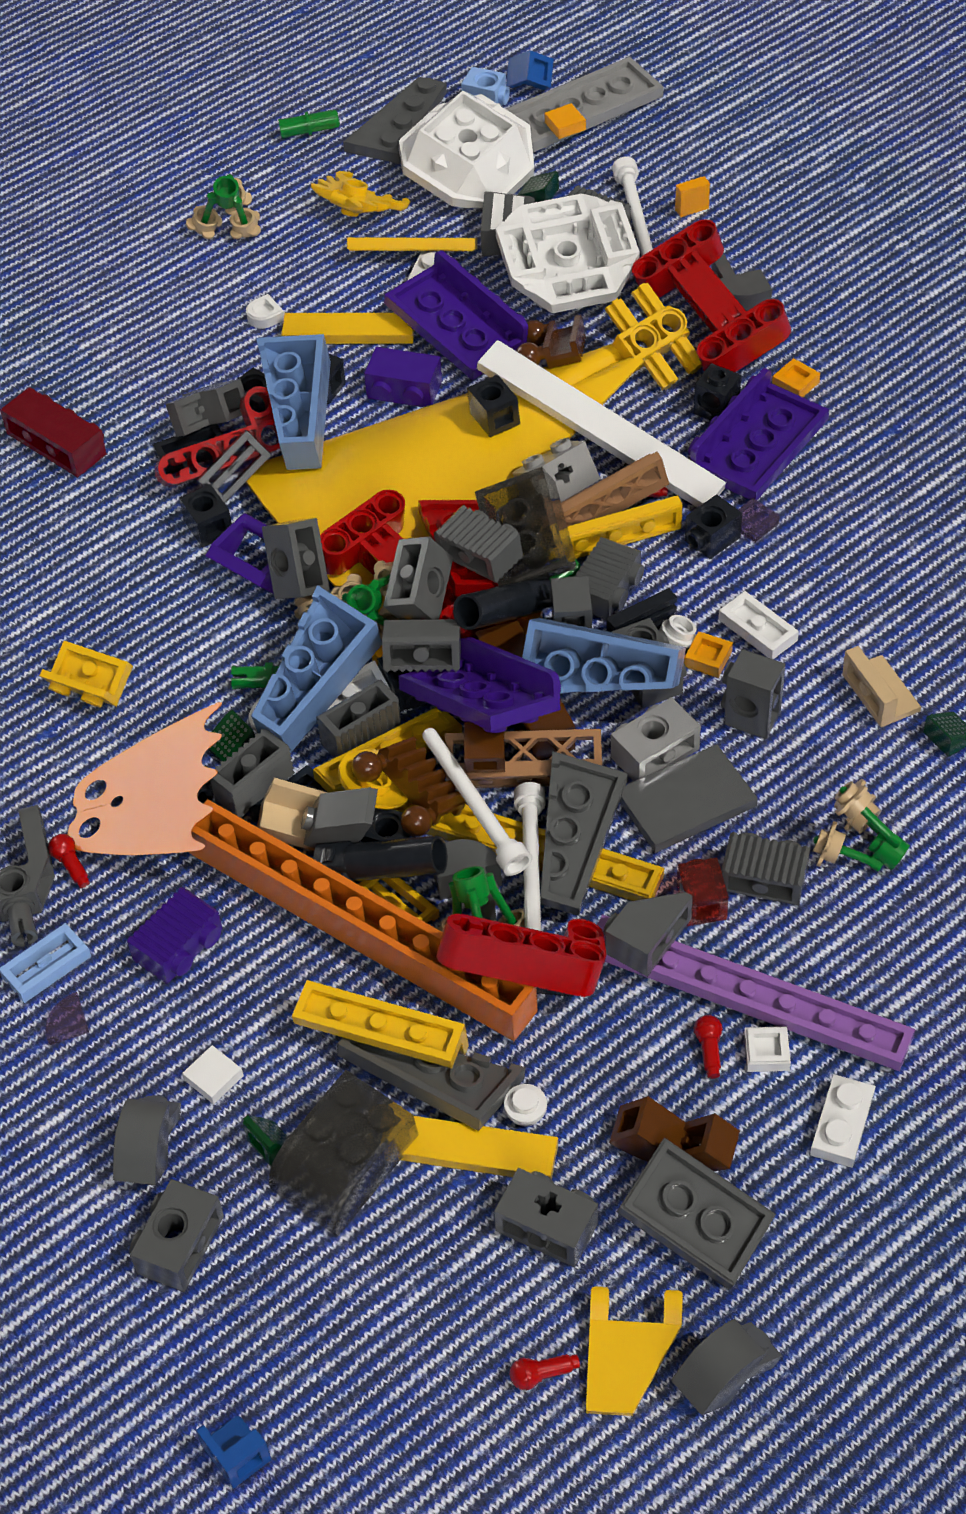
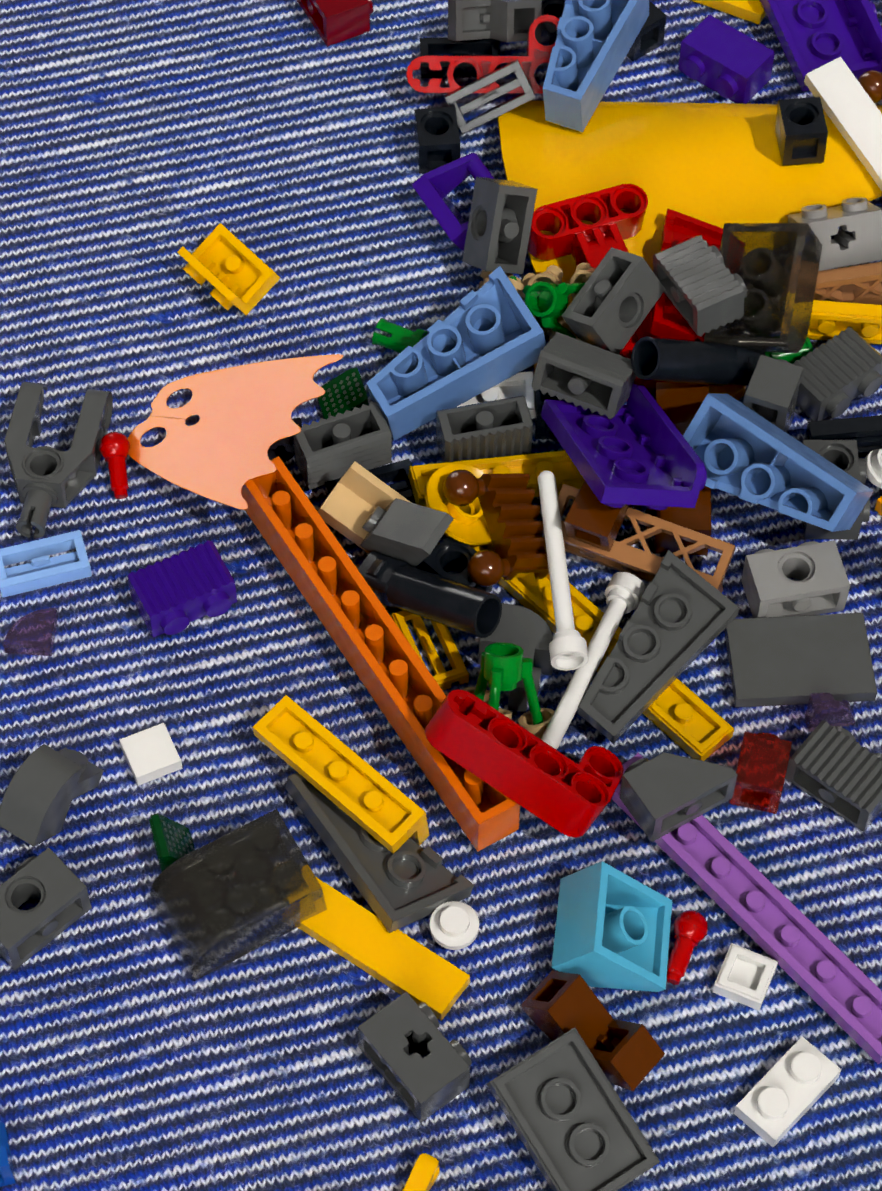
camera: 20 degrees right, 5 degrees up
none -> medium azure slope [551,861,672,992]
none -> clear purple tile [805,693,855,732]

